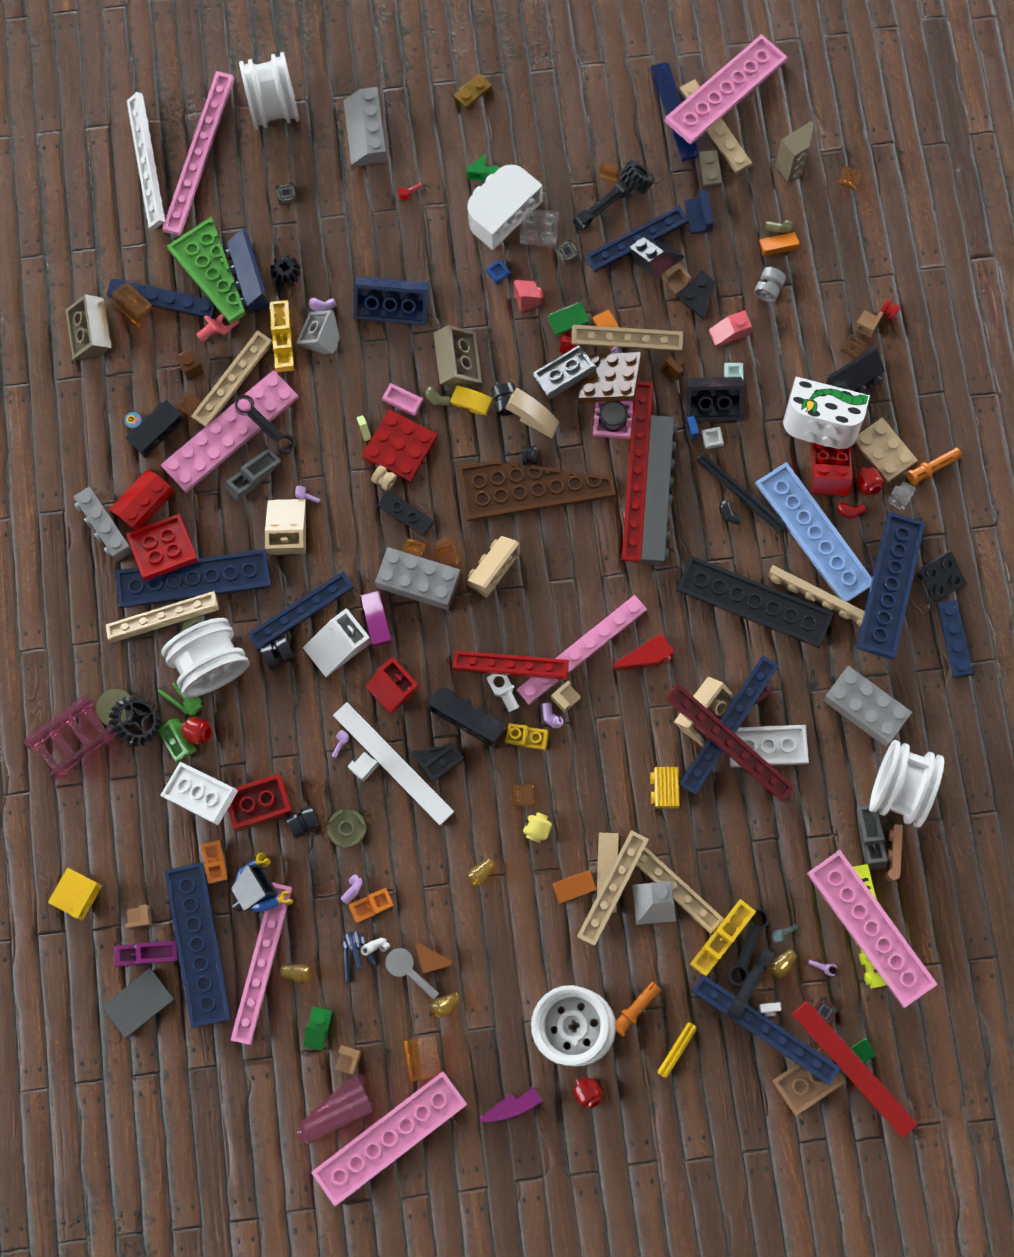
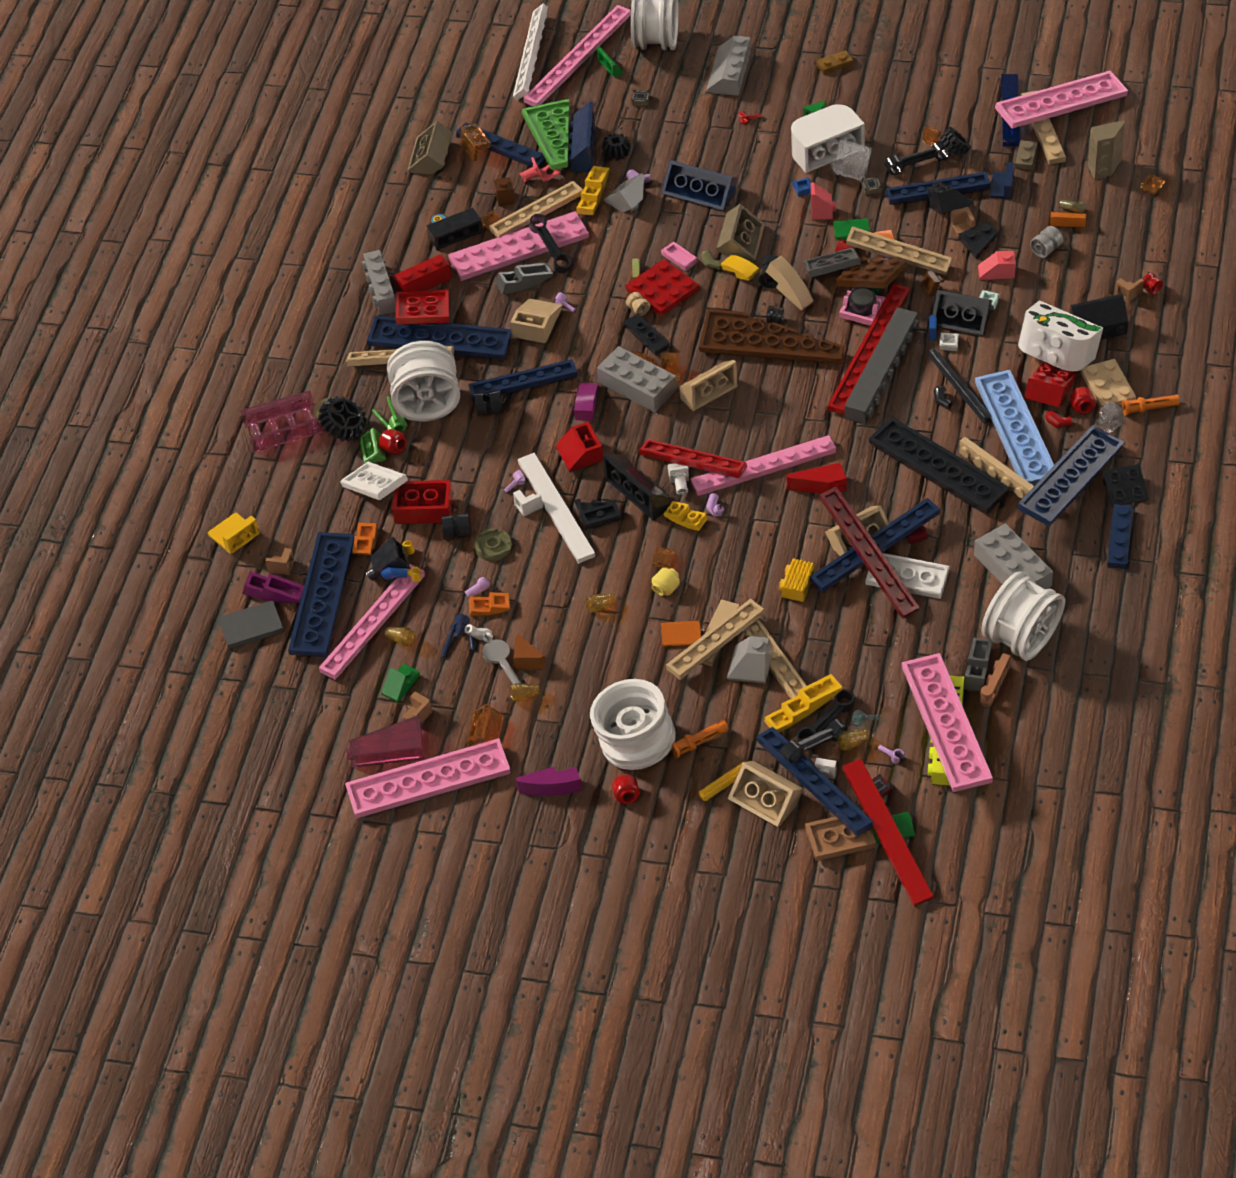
camera: 20 degrees right, 25 degrees down
white slope [303,608,372,677] -> none
tan panel [551,680,580,713] -> none
none -> green slope [597,47,624,78]
none -> tan slope [728,761,803,827]

